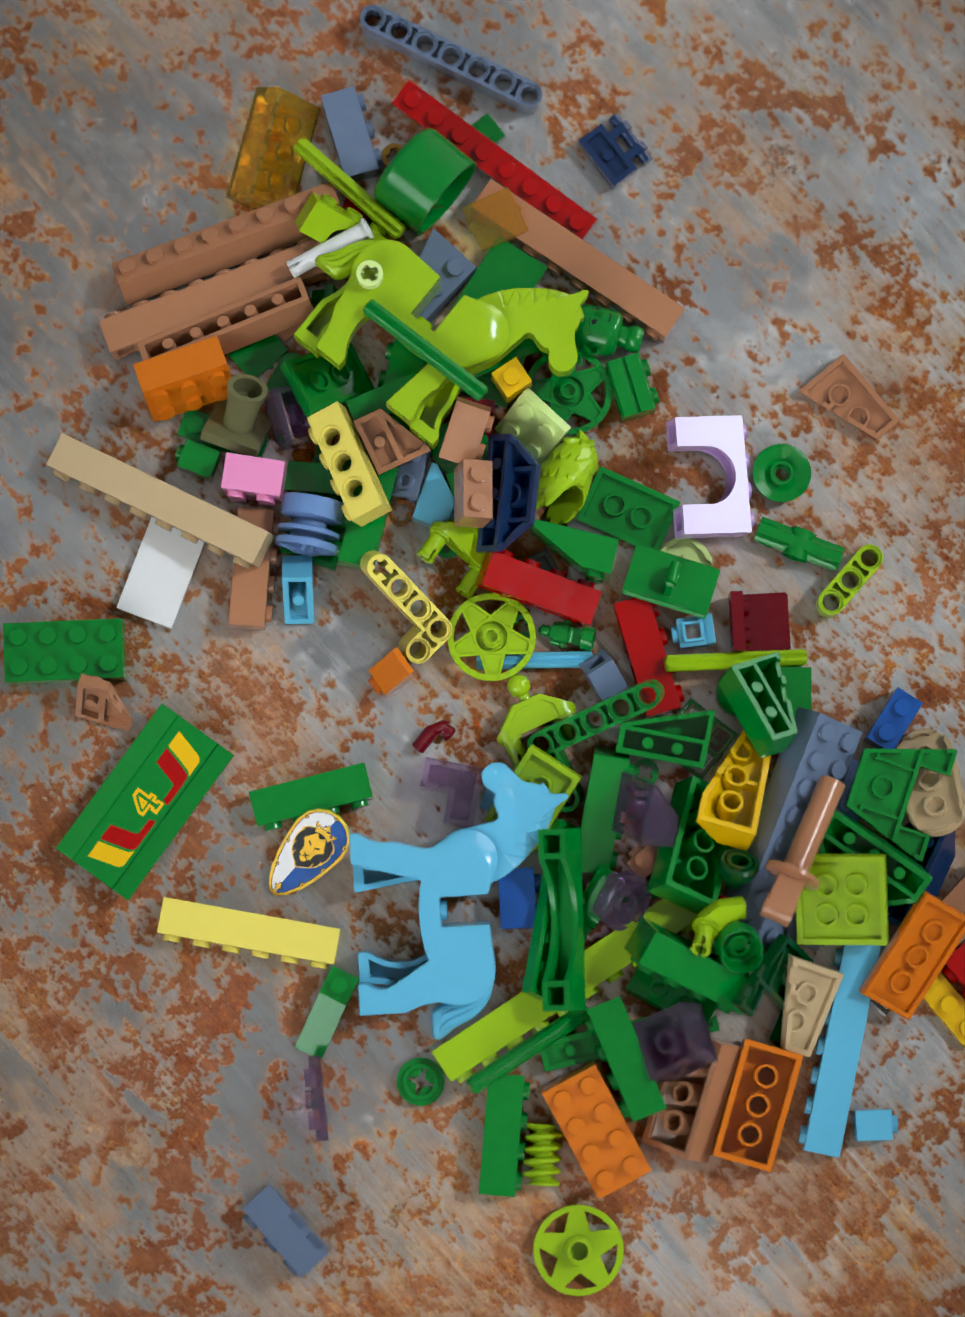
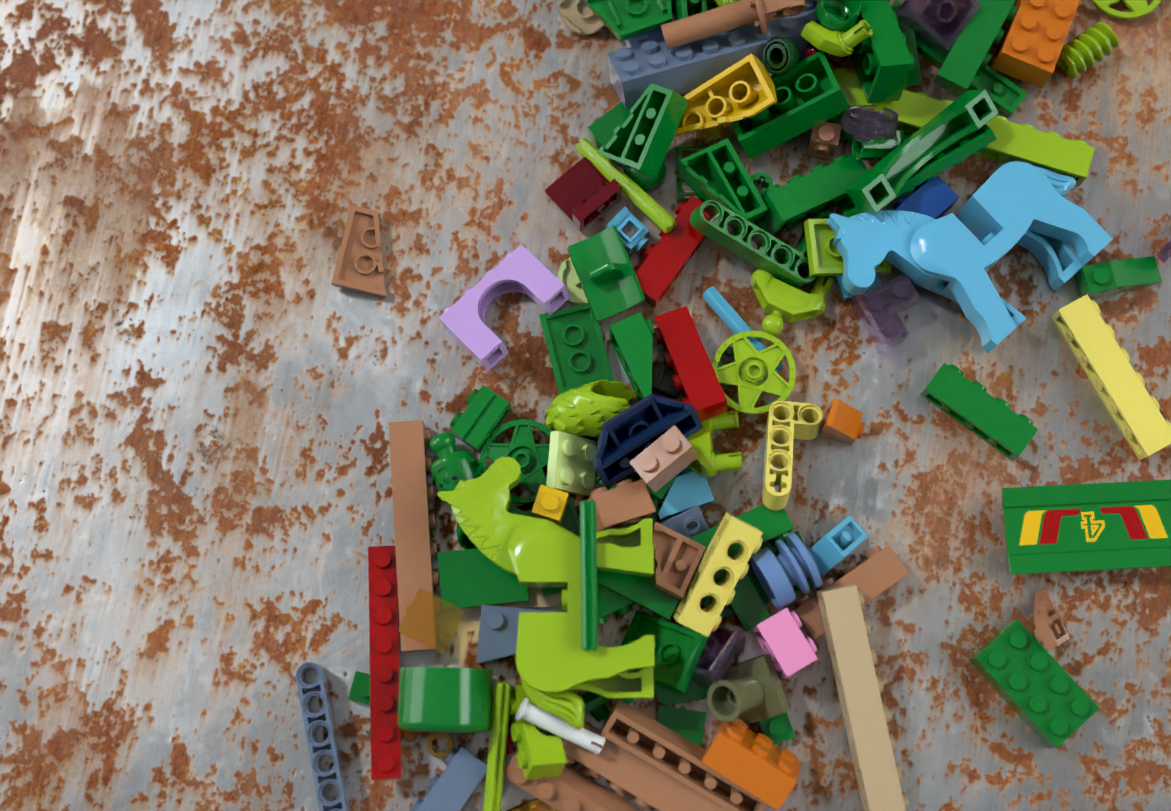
camera: 125 degrees left, 5 degrees down
white tile [116,517,206,629] -> none
green brick [174,439,222,483] -> none
shield [269,808,350,896] -> none
yellowish green bush [356,260,383,290] -> none
green gear [397,1058,445,1106] -> none
dark red arm [412,720,456,753] -> none
green axle [466,1006,589,1094] -> none
green brick [479,1074,530,1197] -> none
green piece [538,620,596,651] -> none
dark blue plate [578,113,653,188] -> none
sand blue brick [579,649,628,701] -> none
clear purple slope [612,772,678,847] -> none
green dish [752,444,811,502] -> none
green piece [753,517,845,573] -> none
lime beam [815,544,883,618] -> none
blue brick [863,687,923,749] -> none

